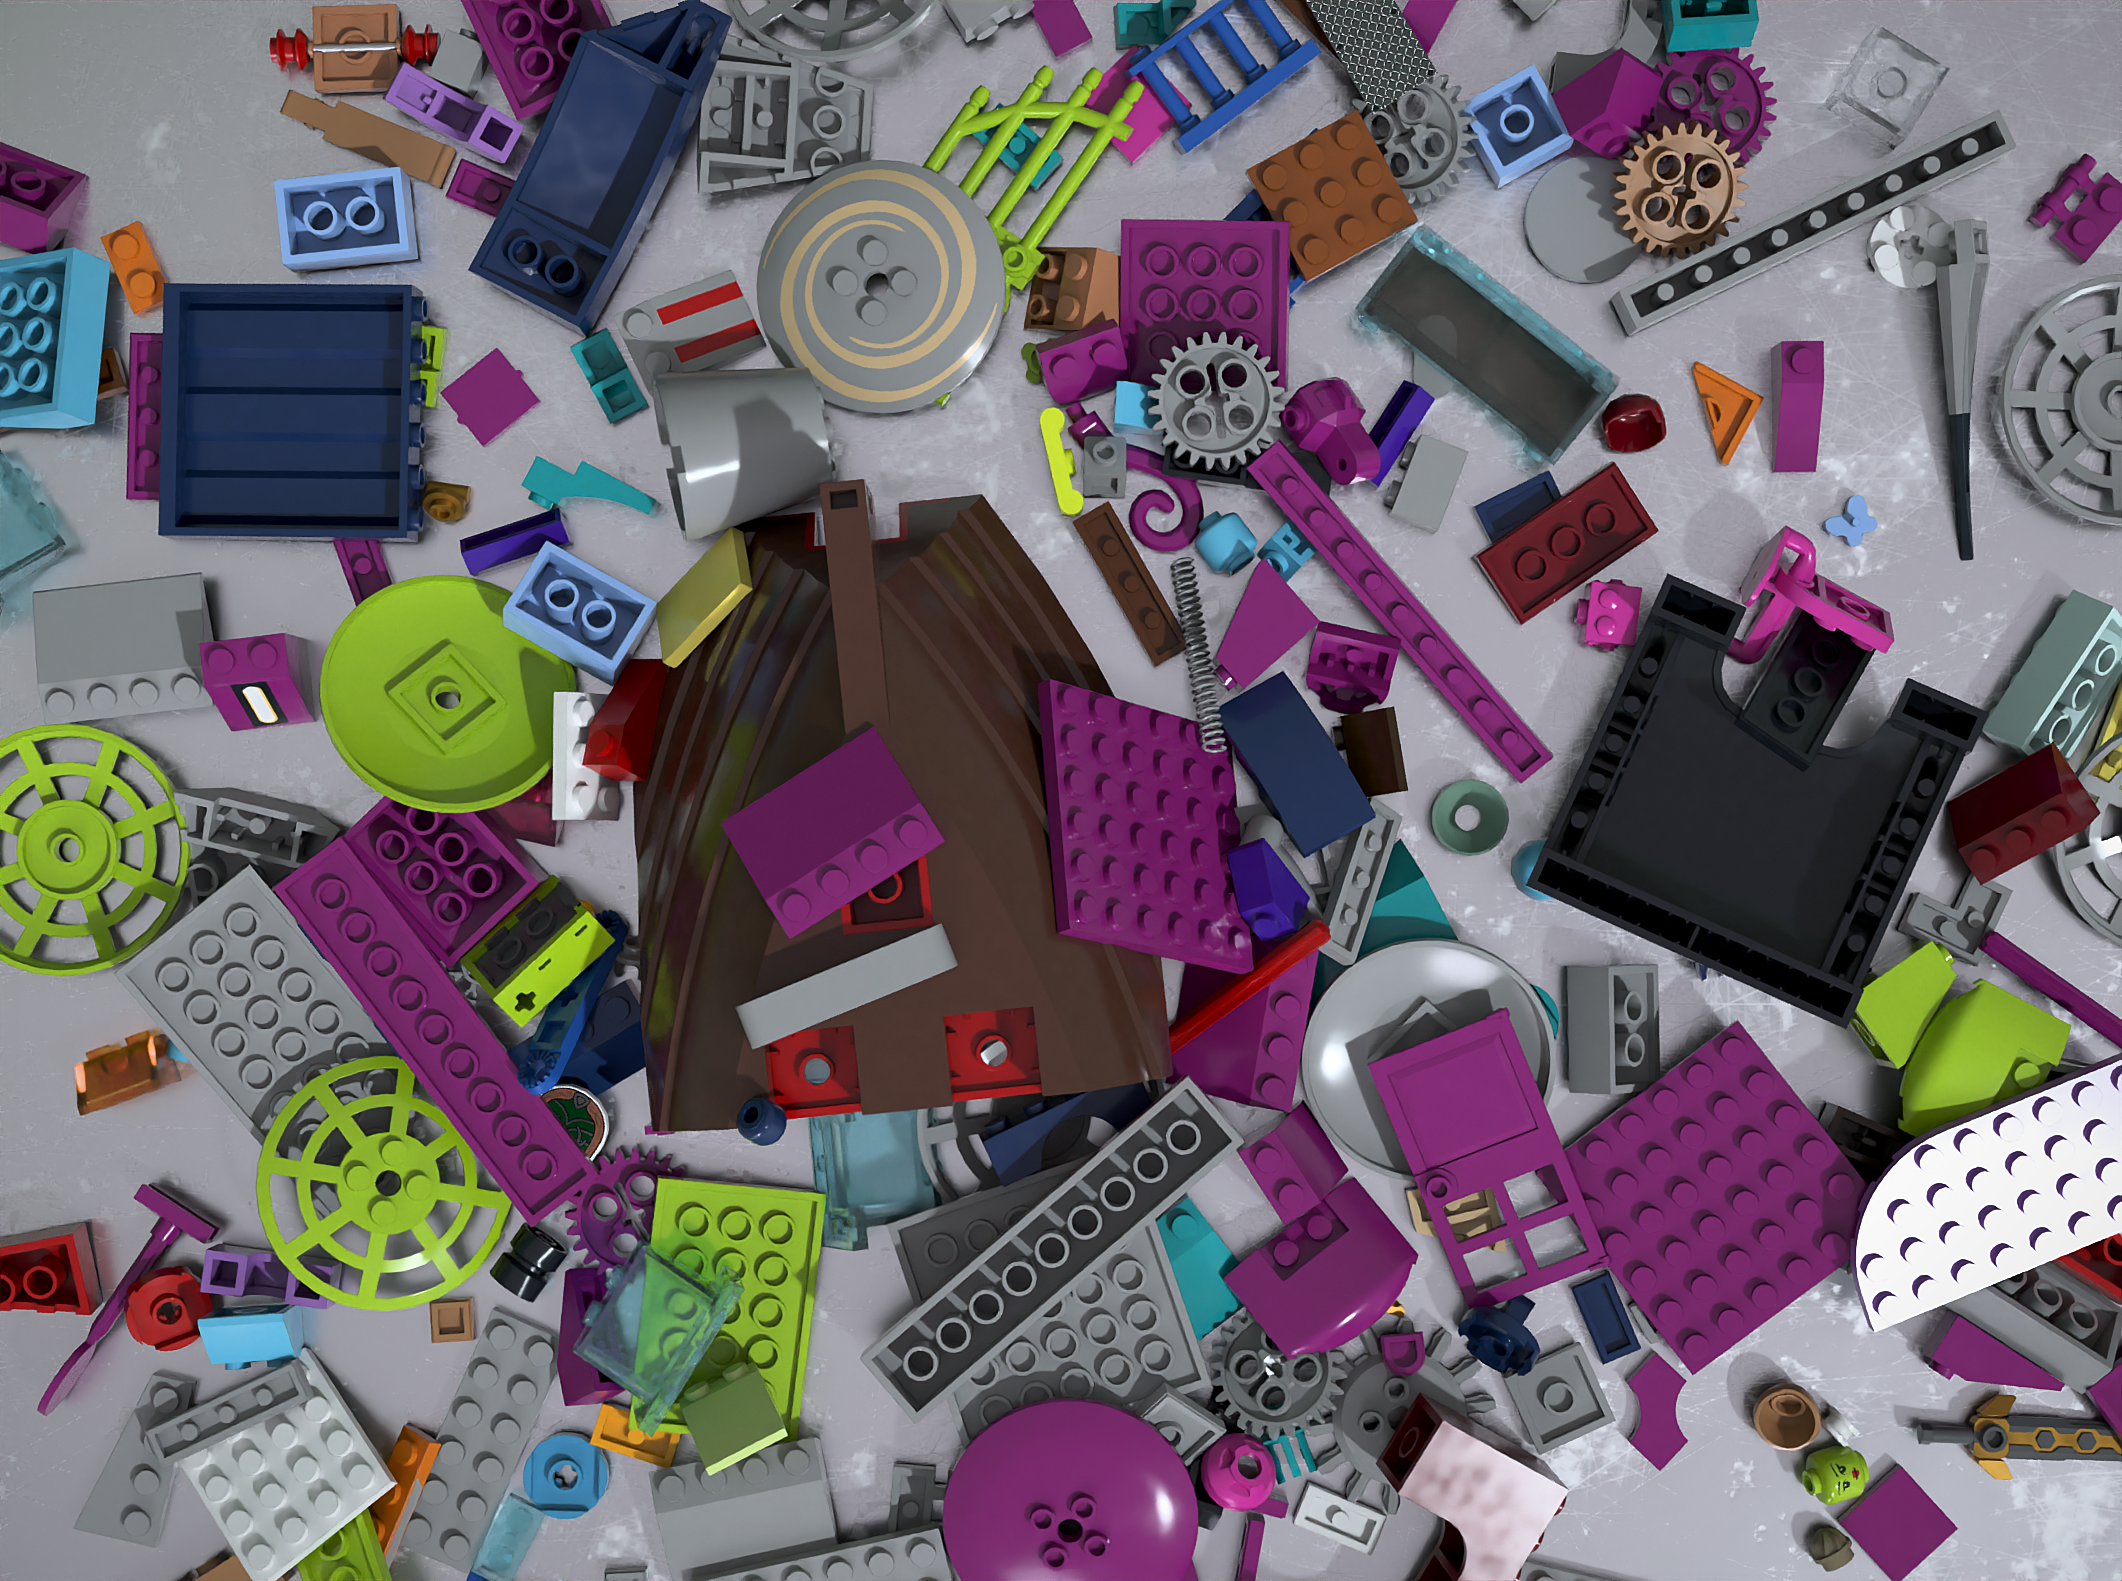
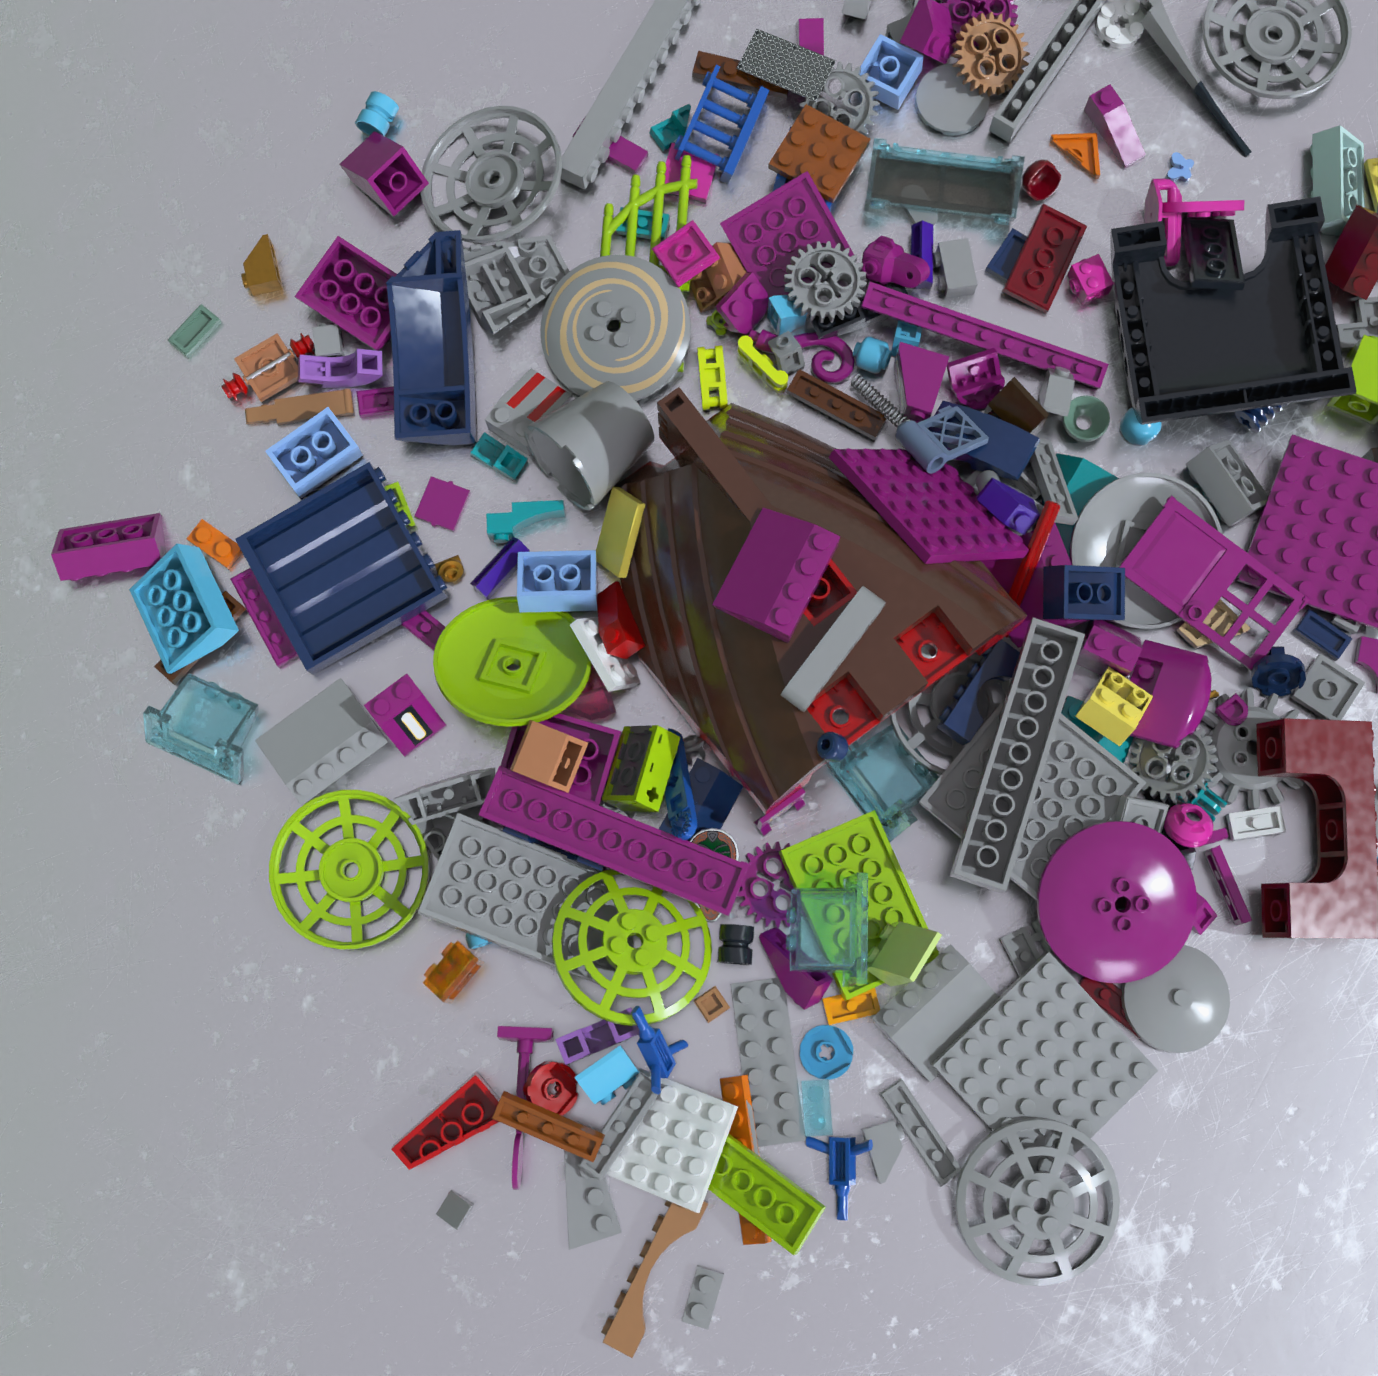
camera: 25 degrees left, 10 degrees down
none -> dark orange plate [492,1091,605,1162]
none -> nougat slope [510,720,588,793]
none -> blue piece [631,1006,688,1094]
none -> dark pink tile [652,220,720,288]
none -> neon yellow plate [697,345,728,410]
none -> sand blue piece [895,405,989,474]
none -> light grey slope [1039,367,1075,417]
none -> dark blue slope [1043,565,1125,620]
none -> light yellow slope [1075,667,1153,747]

